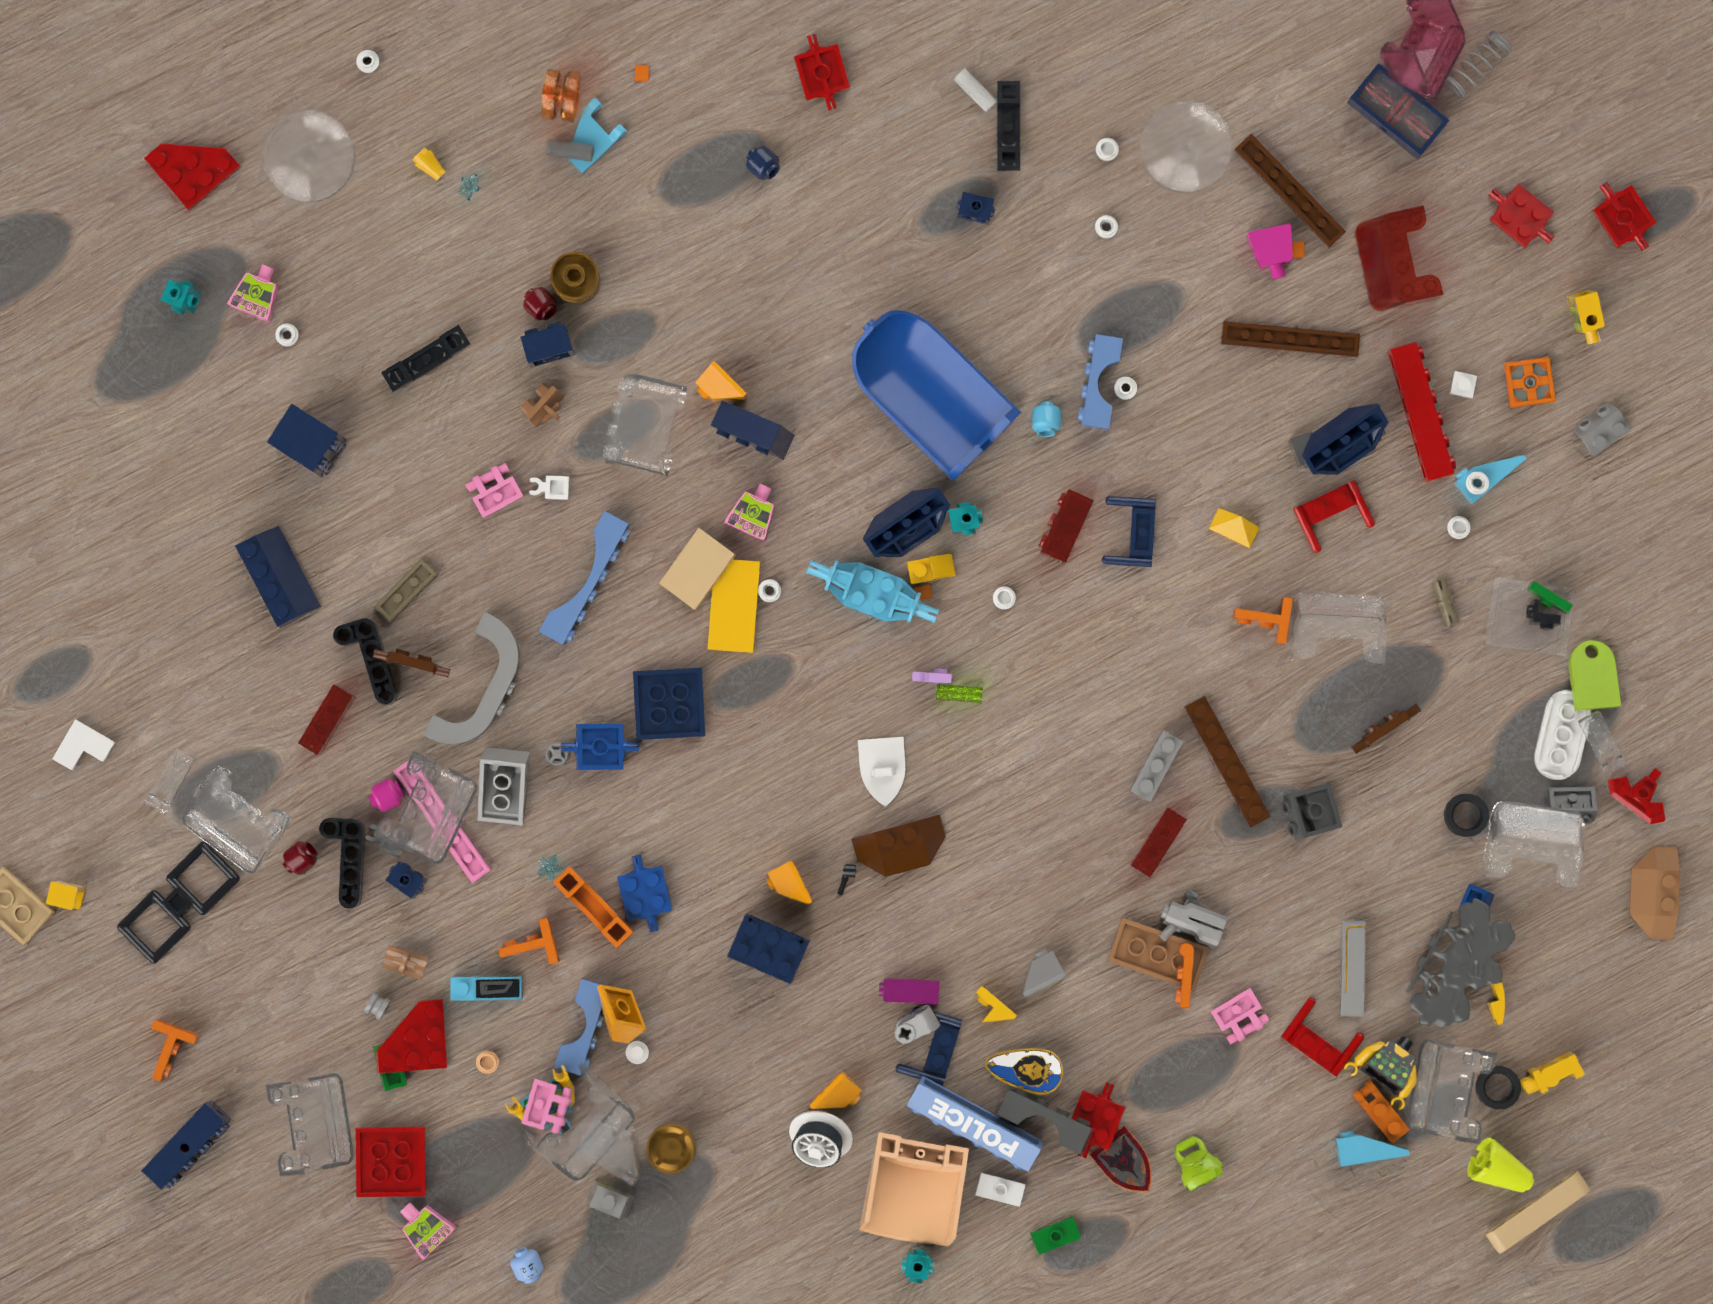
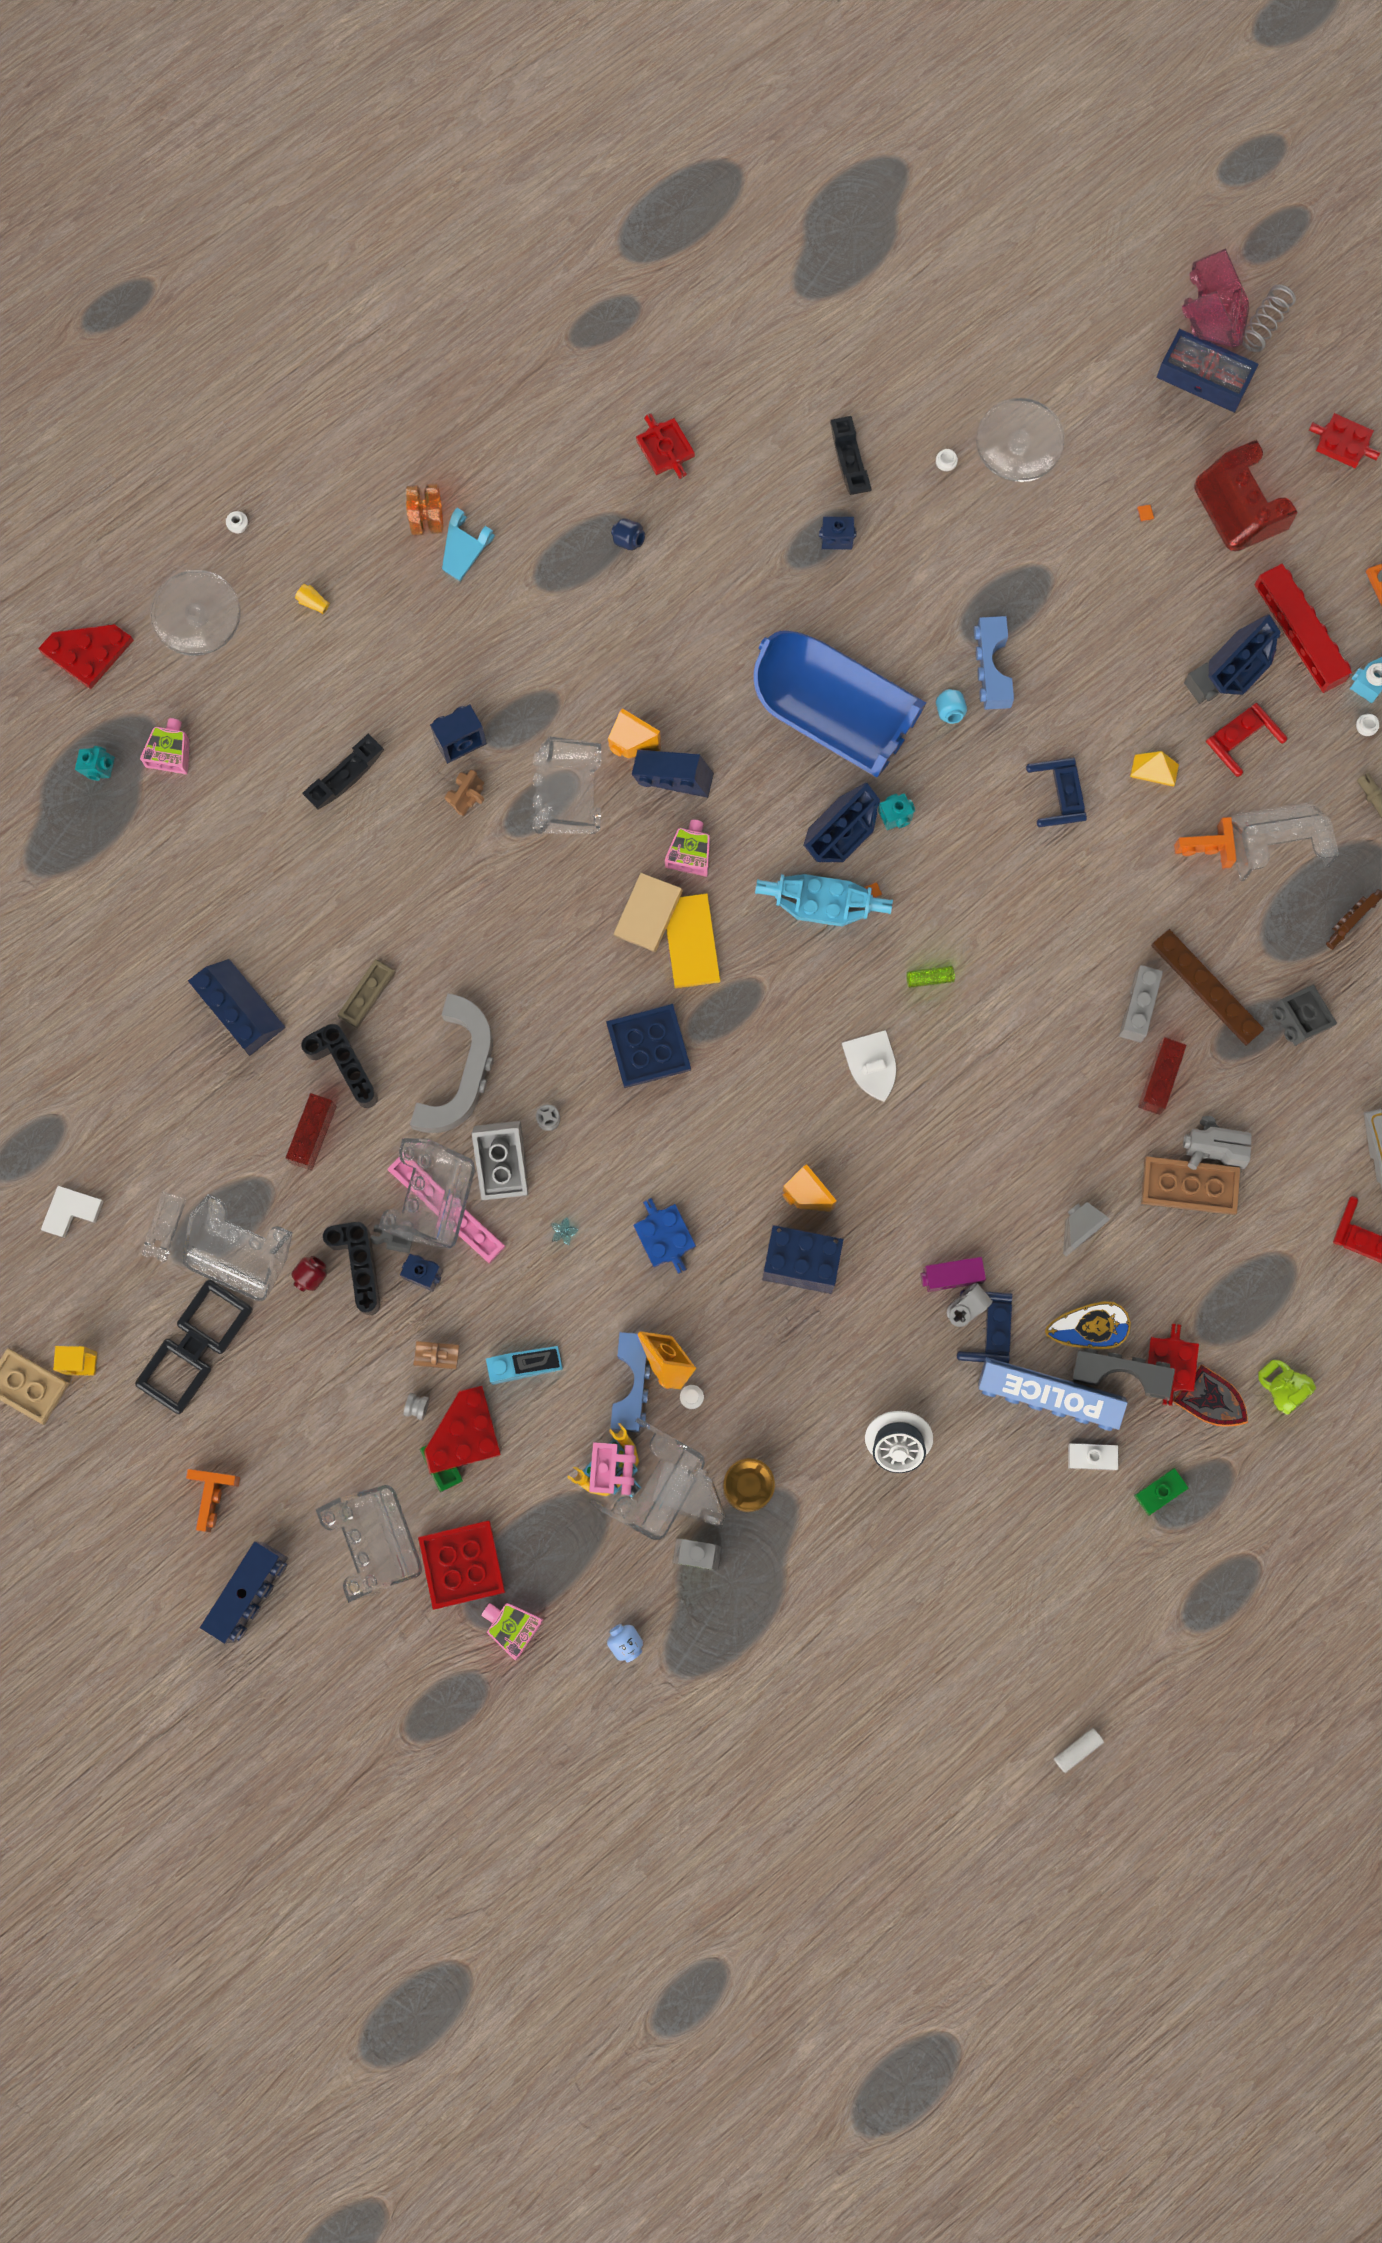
camera: 15 degrees left, 10 degrees down
dark blue container [267,403,347,477] -> none
white plate [275,324,299,347] -> none
dark pink head [368,778,404,812] -> none
reddish brown plate [373,648,451,678] -> none
clear light blue plant [458,173,480,201] -> none
bright pink plate [465,463,524,518] -> none
light nougat plate [476,1051,499,1074] -> none
orange bracket [498,917,560,964] -> none
dark red head [523,287,557,321] -> none
white plate [529,476,570,500] -> none
medium blue arch [538,511,631,645] -> none
light grey piece [546,139,594,162] -> none
pearl gold wheel [550,252,601,304] -> none
orange arch [553,866,634,948] -> none
blue plate [561,724,639,770] -> none
orange window [635,65,649,82] -> none
white plate [758,579,781,602] -> none
light orange slope [809,1071,862,1109] -> none
black hand [837,864,856,895] -> none
reddish brown wedge [852,815,946,877] -> none
light nougat windscreen [859,1132,969,1246] -> none
teal brick [901,1249,935,1283] -> none
yellow slope [907,553,956,585] -> none
lavender plate [912,669,952,684] -> none
white piece [954,68,997,112] -> none
yellow slope [976,985,1017,1022] -> none
white plate [993,586,1016,609] -> none
clear red brick [1038,489,1094,564] -> none
white plate [1095,215,1118,238] -> none
white plate [1114,377,1137,400] -> none
orange plate [1175,943,1194,1008] -> none
bright pink plate [1210,988,1270,1045] -> none
reddish brown tile [1221,321,1360,357] -> none
reddish brown plate [1234,133,1346,248] -> none
dark pink torso [1246,223,1293,280] -> none
white plate [1449,371,1477,399] -> none

